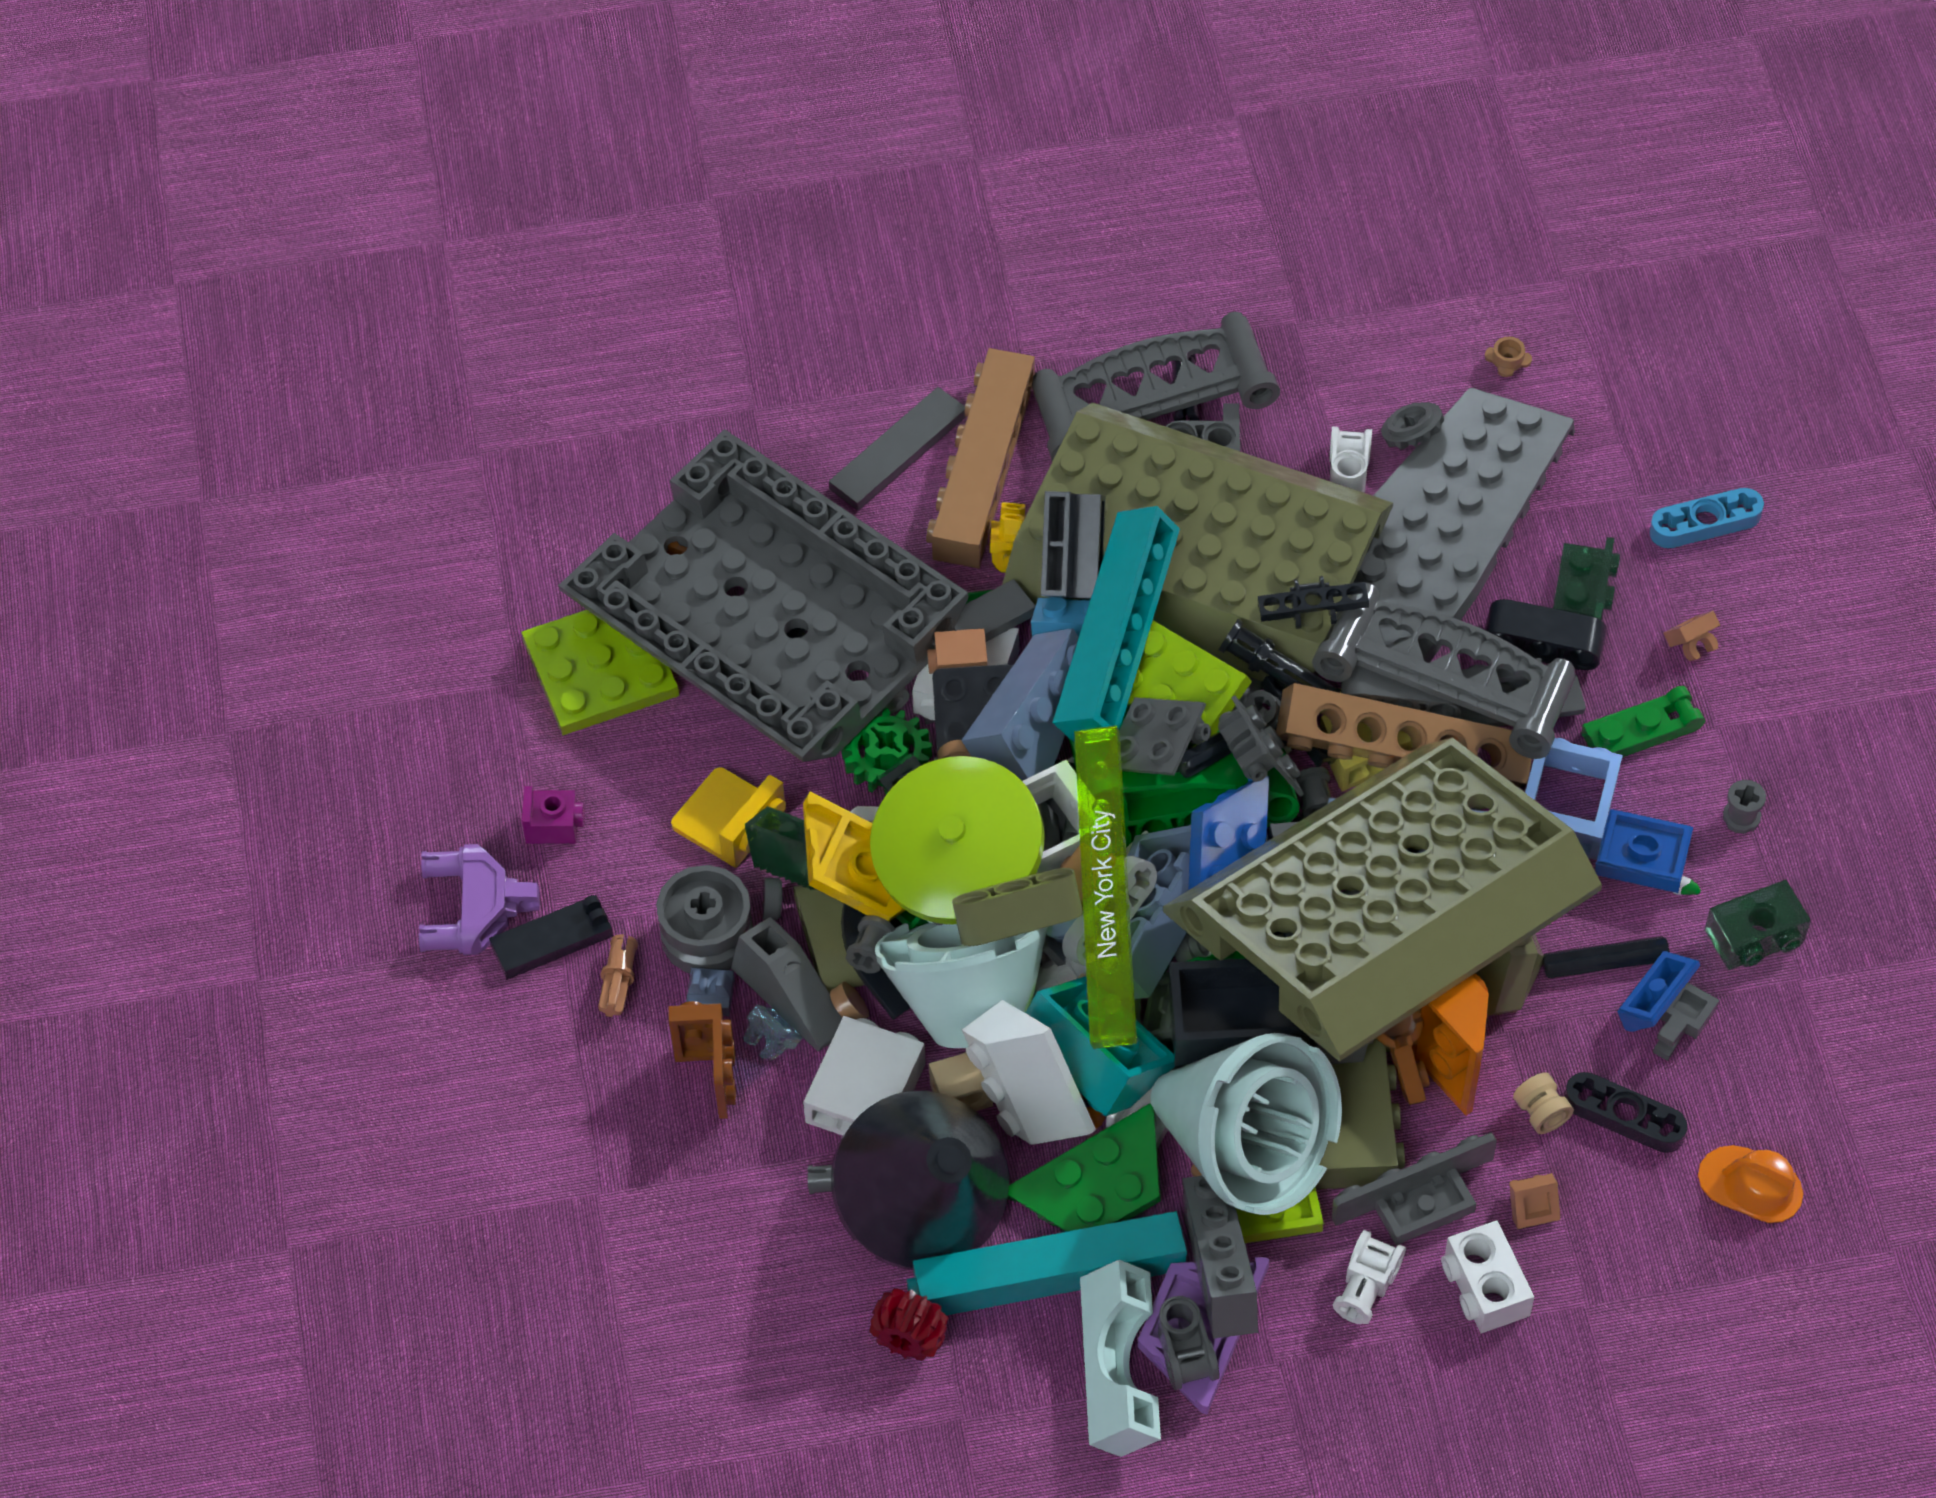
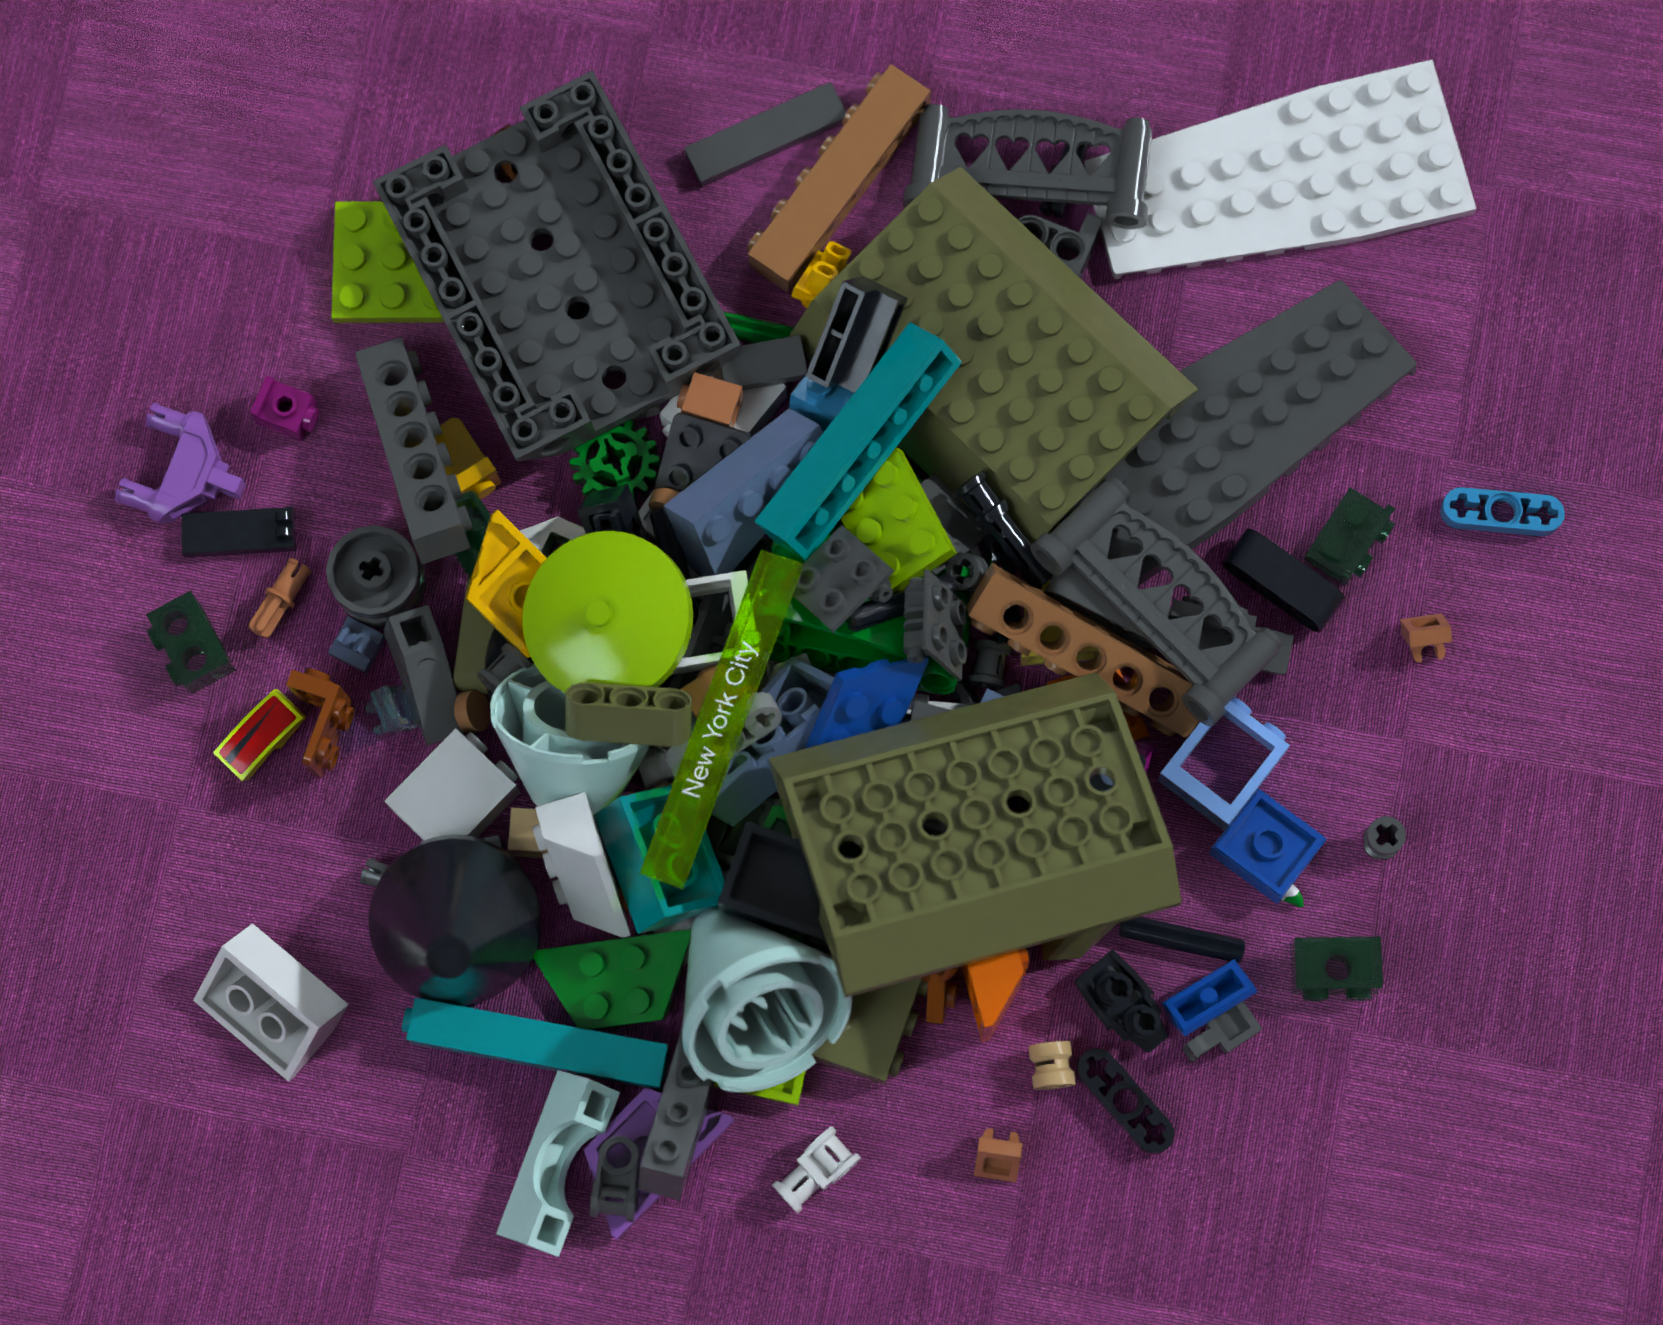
camera: 25 degrees right, 20 degrees up
dark grey tile [762,877,782,920] -> none
dark red gear [869,1288,949,1361] -> none
black piece [1258,576,1369,629] -> none
white piece [1329,426,1372,493] -> none
dark grey bracket [1332,1133,1497,1245] -> none
dark grey gear [1381,402,1445,450] -> none
white brick [1441,1220,1534,1333] -> none
medium nougat plate [1485,337,1532,377] -> none
green plate [1581,686,1706,757] -> none
orange piece [1698,1145,1803,1223] -> none
none -> clear green brick [146,590,236,694]
none -> white slope [193,923,349,1082]
none -> slope [213,689,306,781]
none -> dark grey brick [355,337,473,564]
none -> black connector [1073,949,1168,1053]
none -> white wing [1084,60,1476,279]

